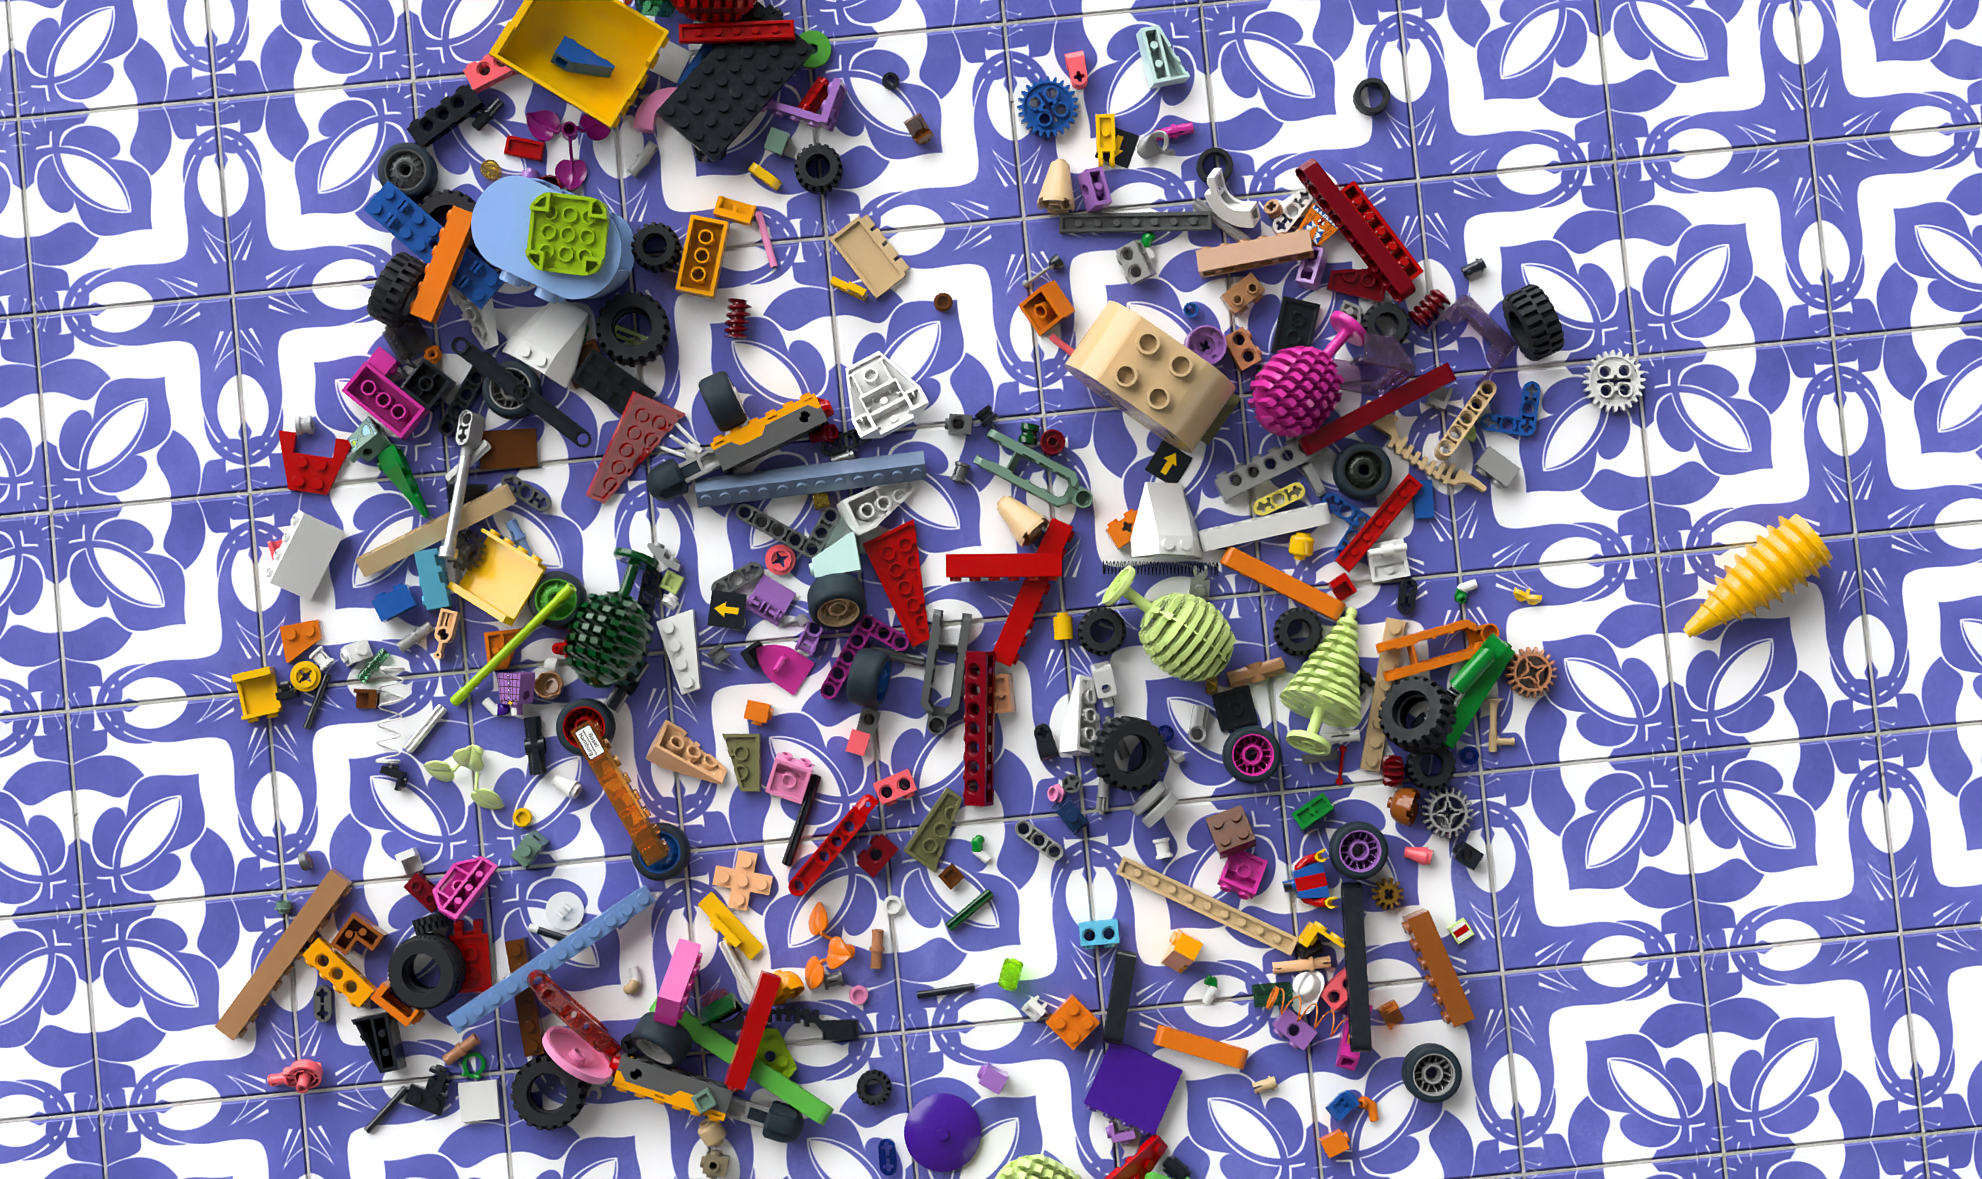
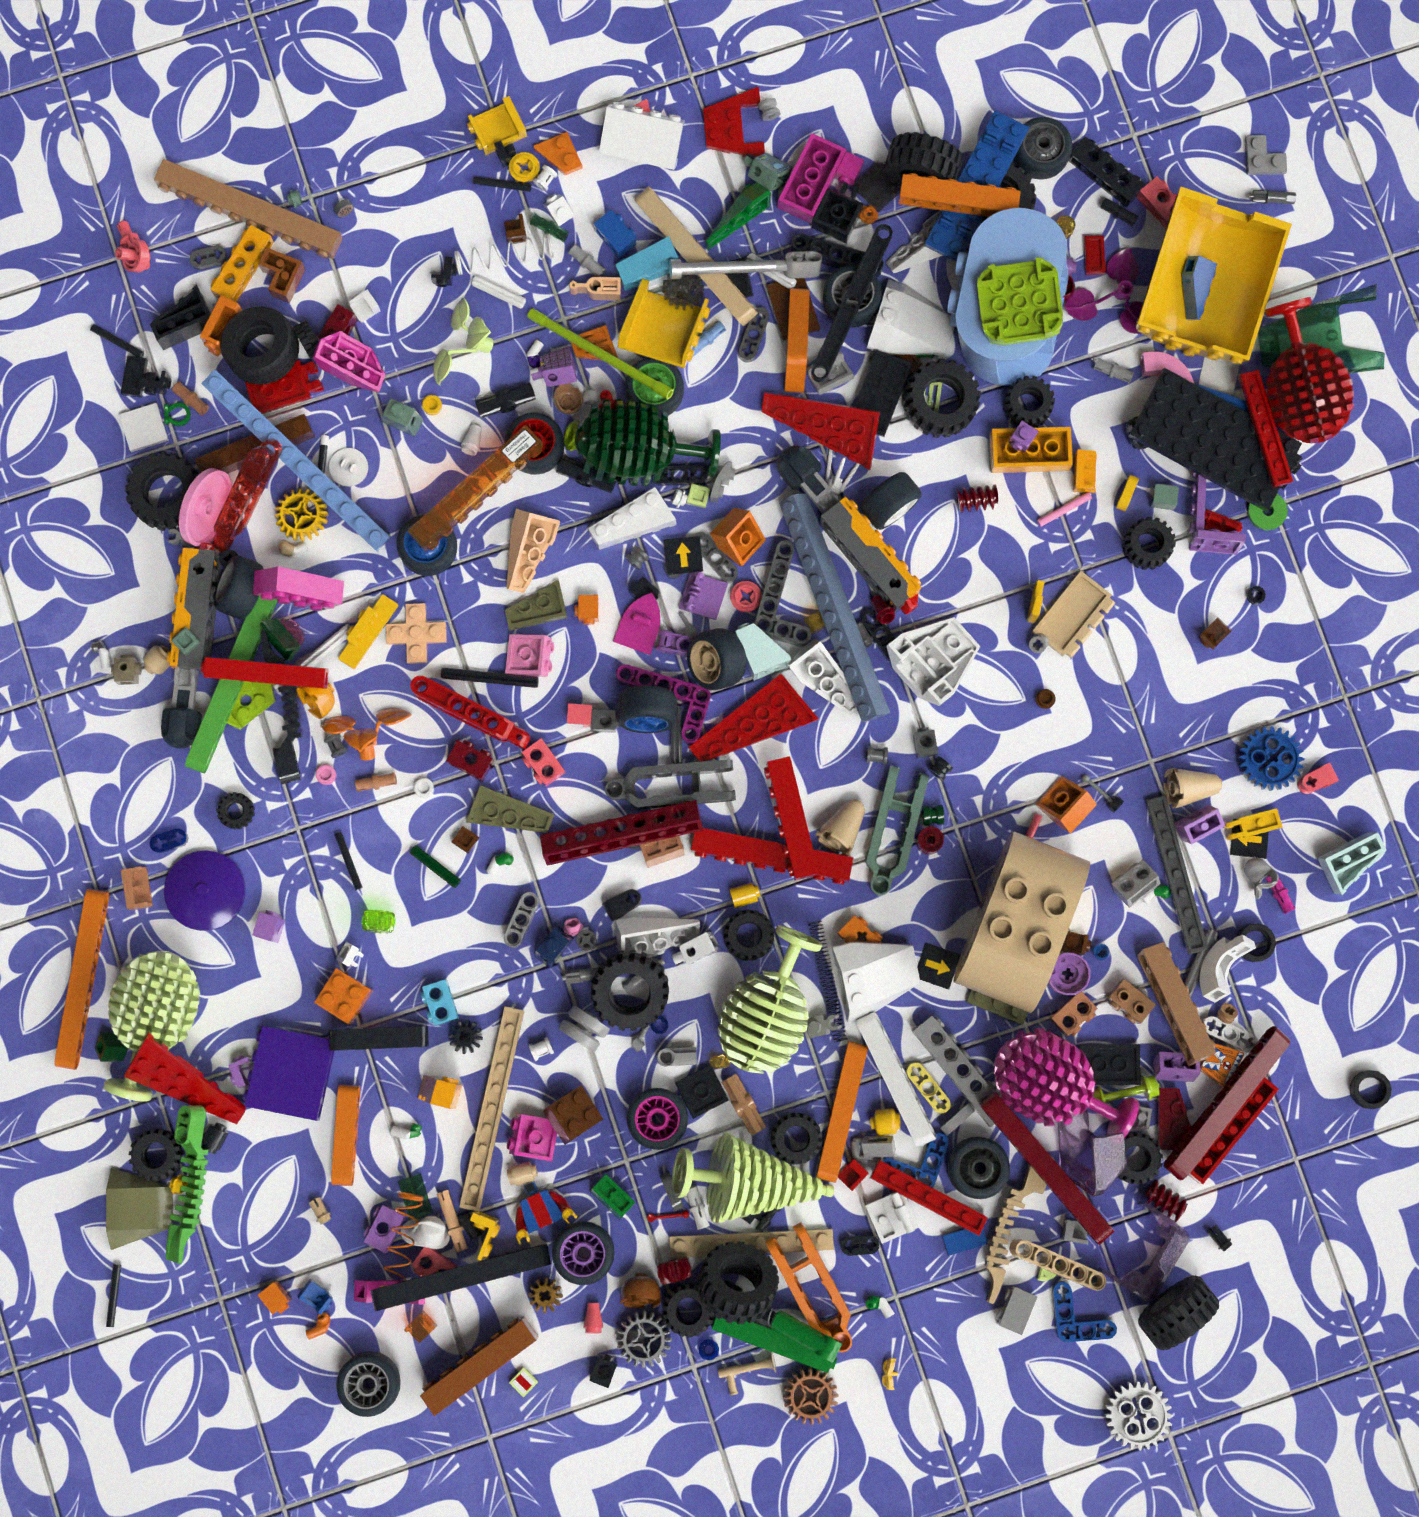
camera: 80 degrees right, 5 degrees down
none -> yellow gear [274,488,329,542]
none -> black gear [448,1020,483,1054]
none -> tan brick [507,1161,538,1186]
none -> lime gear [564,420,580,451]
none -> orange slope [710,508,766,566]
none -> orange beam [784,288,810,393]
none -> light grey bracket [807,351,854,395]
none -> light grey piece [851,1135,896,1162]
none -> medium lavender bracket [1008,421,1038,452]
none -> light grey bush [1029,633,1049,653]
none -> reddish brown bracket [1061,931,1091,956]
none -> lime piece [1093,1075,1160,1112]

